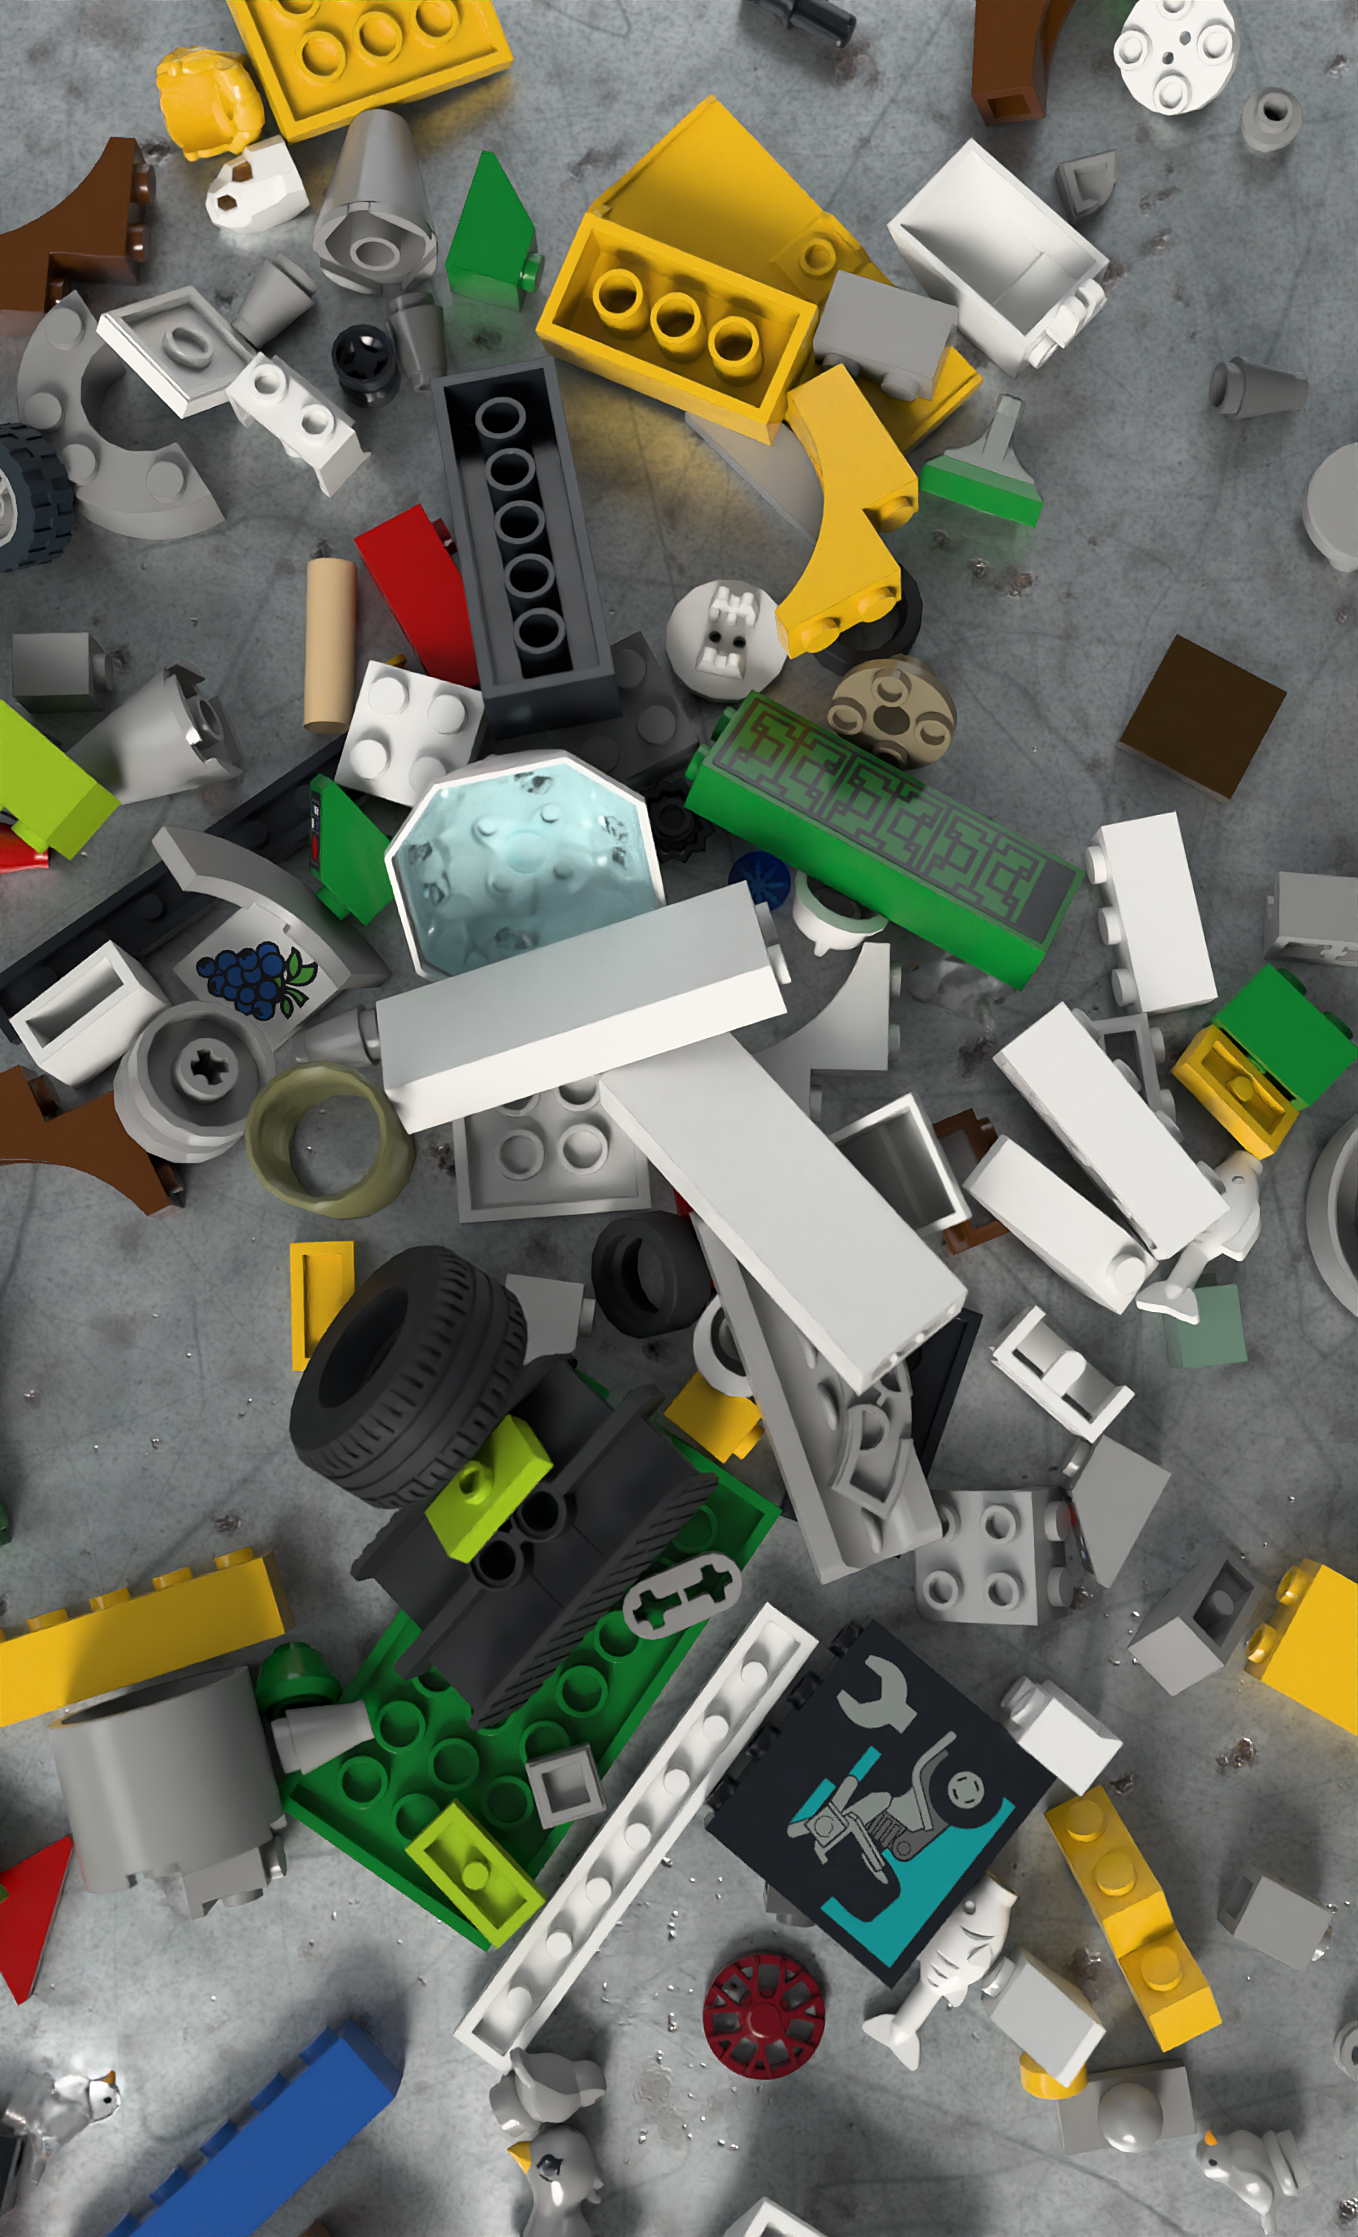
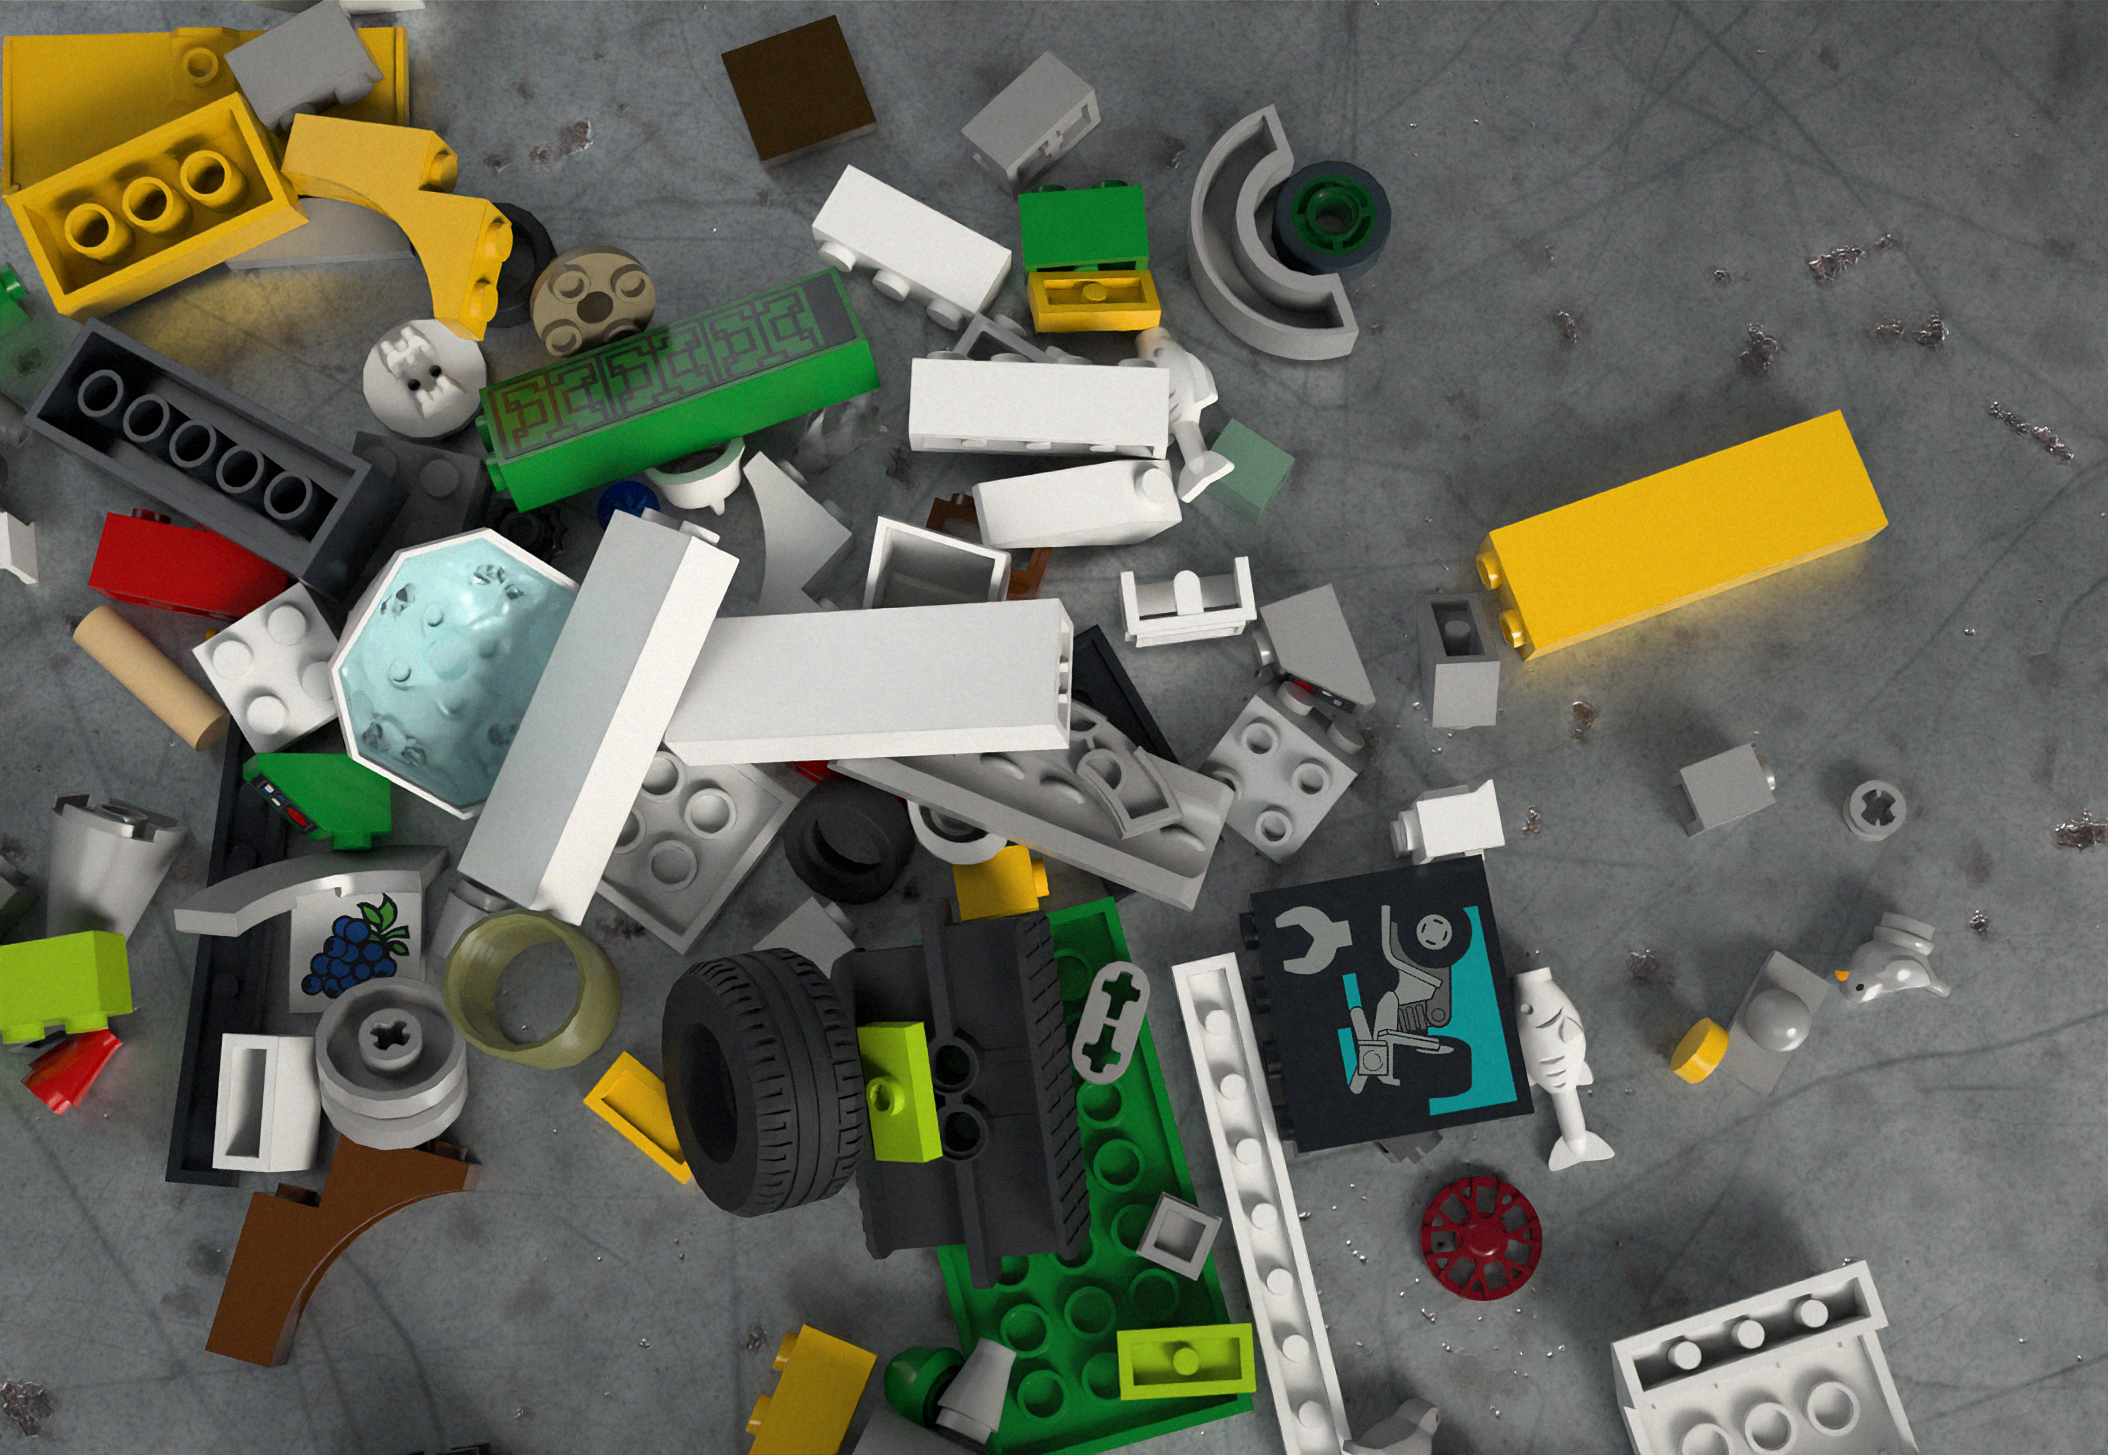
camera: 50 degrees left, 5 degrees down
green piece [918,393,1044,528] -> none
white slope [980,1944,1106,2088] -> none
yellow arch [1043,1784,1222,2053] -> none

